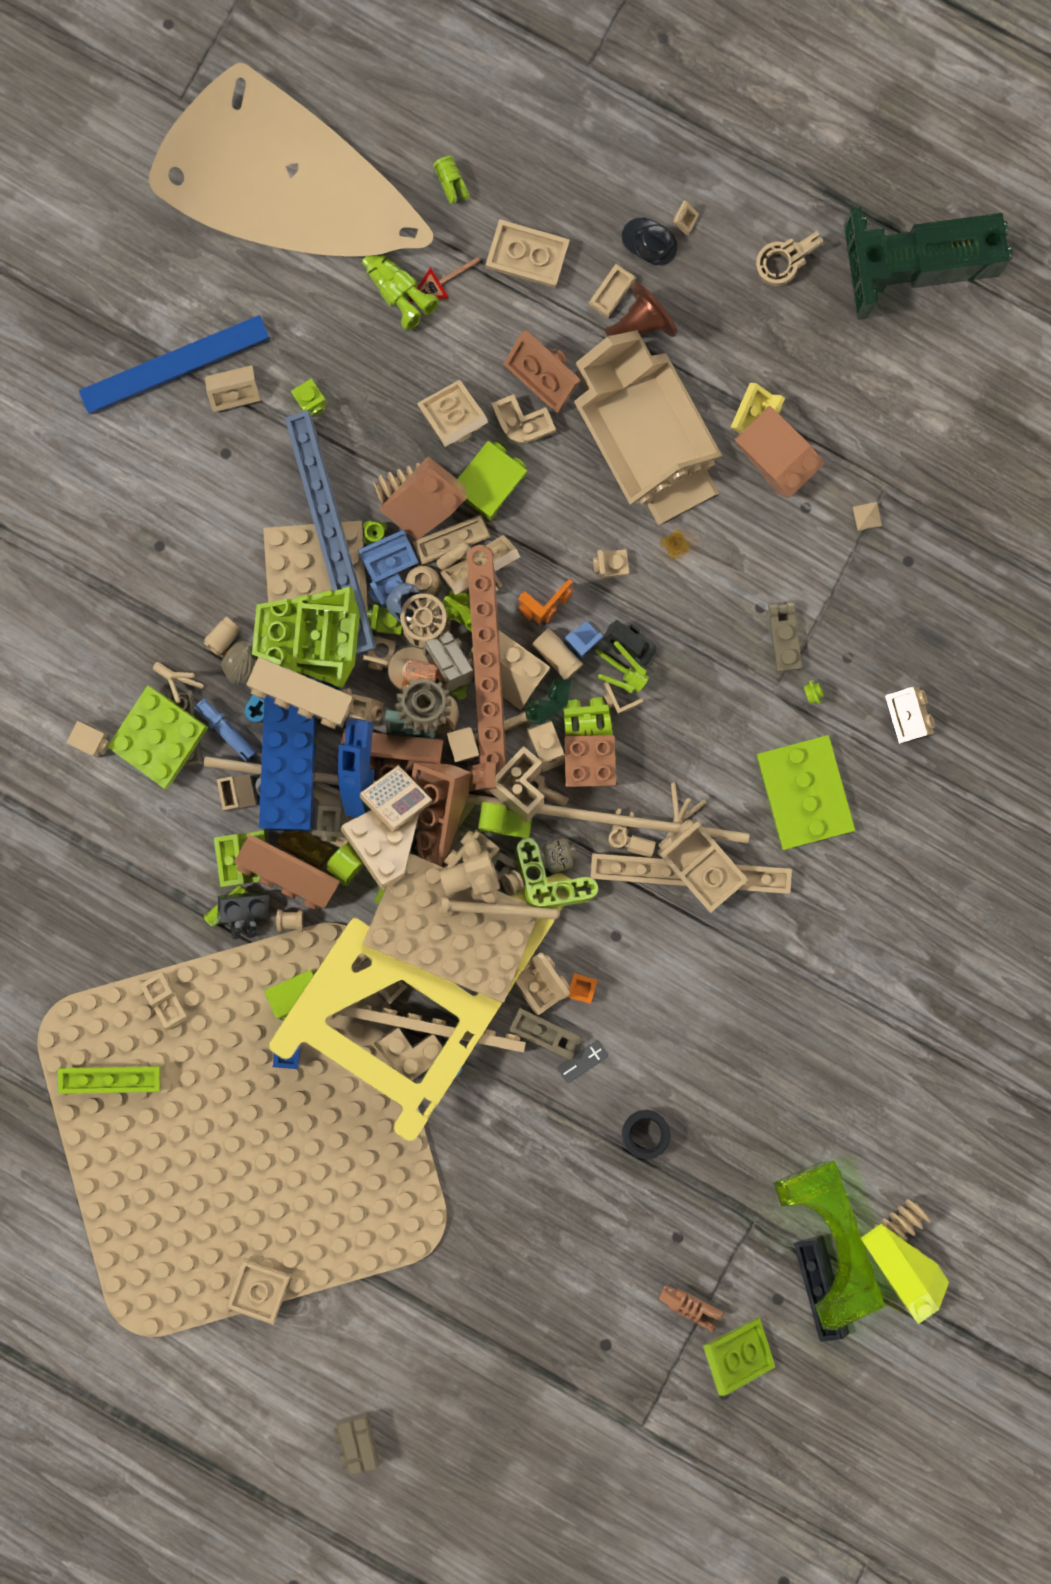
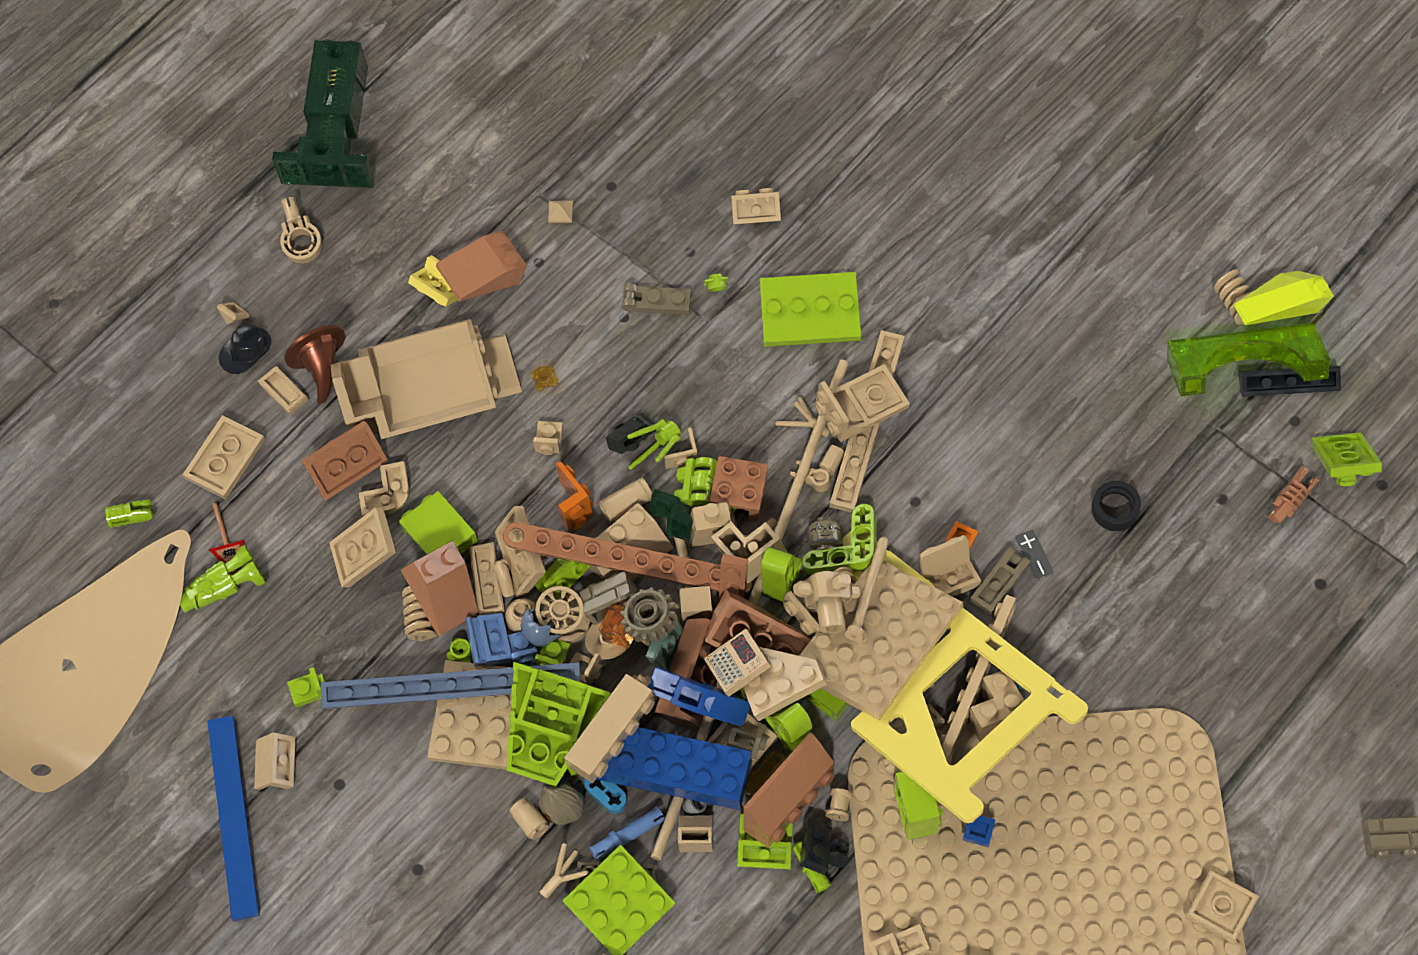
camera: 75 degrees left, 20 degrees down
medium blue panel [565,621,604,659] -> none

